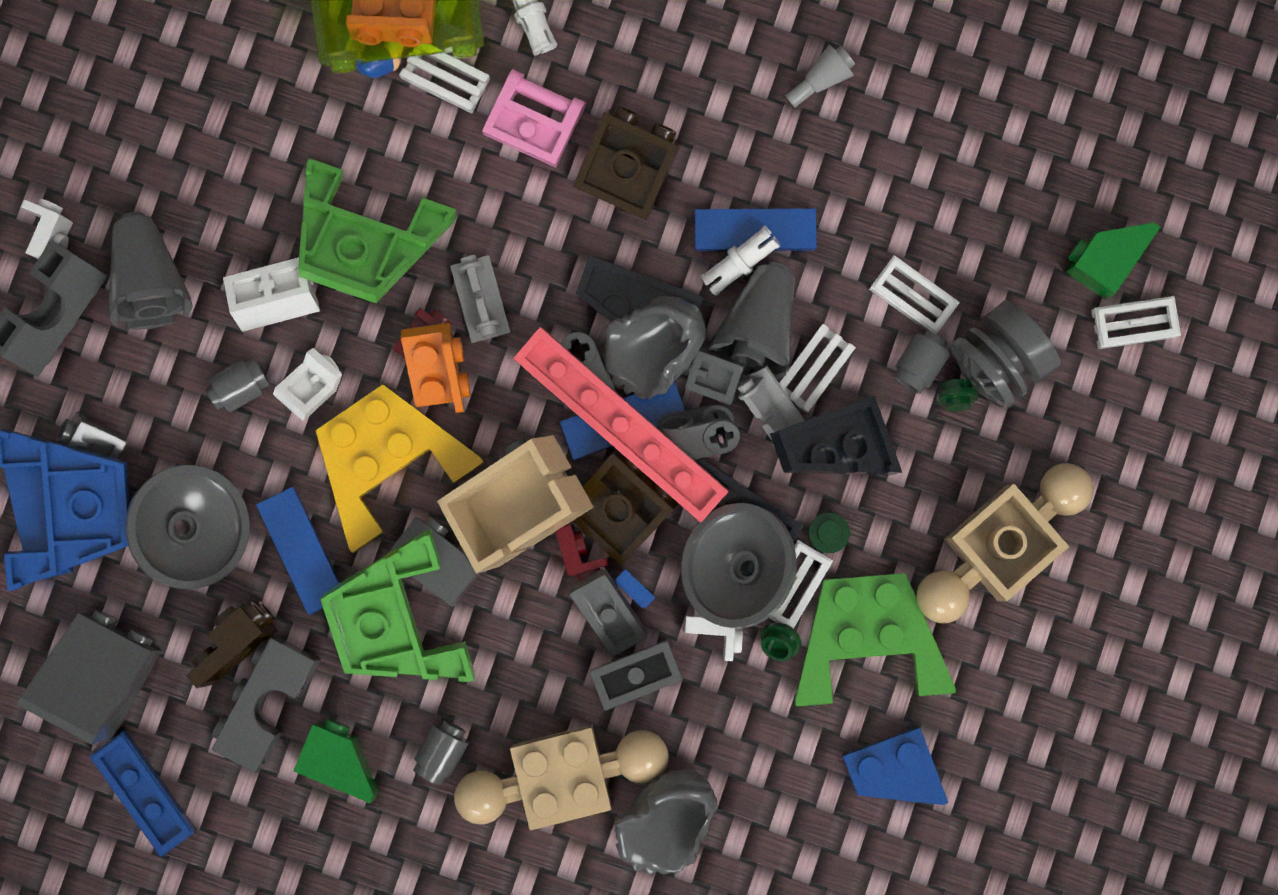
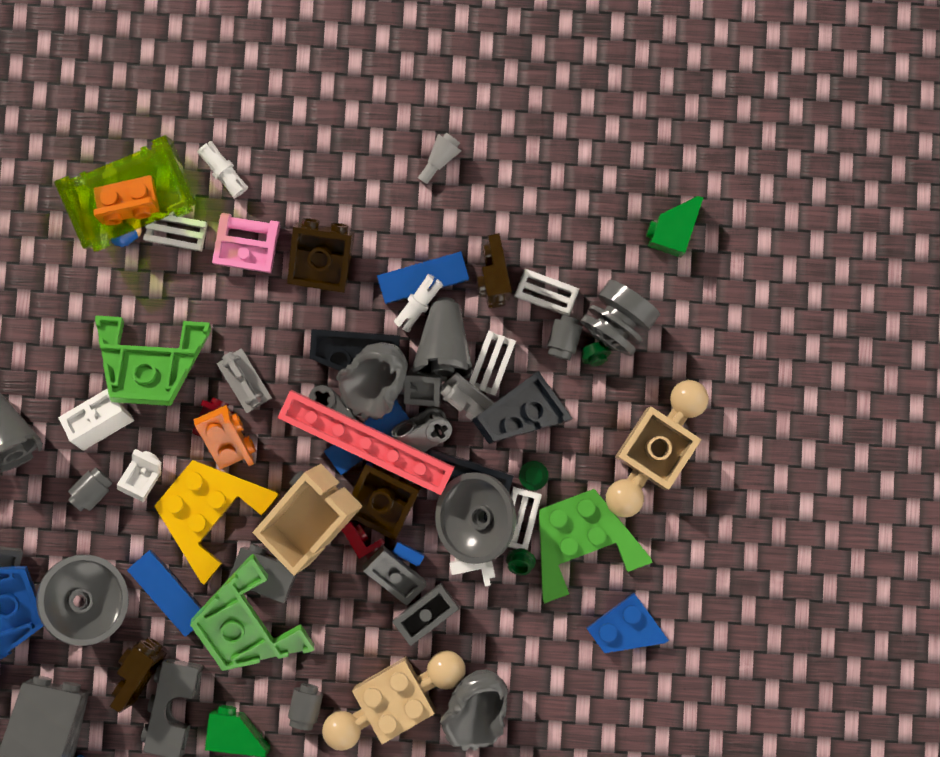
camera: 15 degrees left, 0 degrees up
white tile [1091,296,1181,349] -> none
none -> dark brown plate [477,233,511,308]

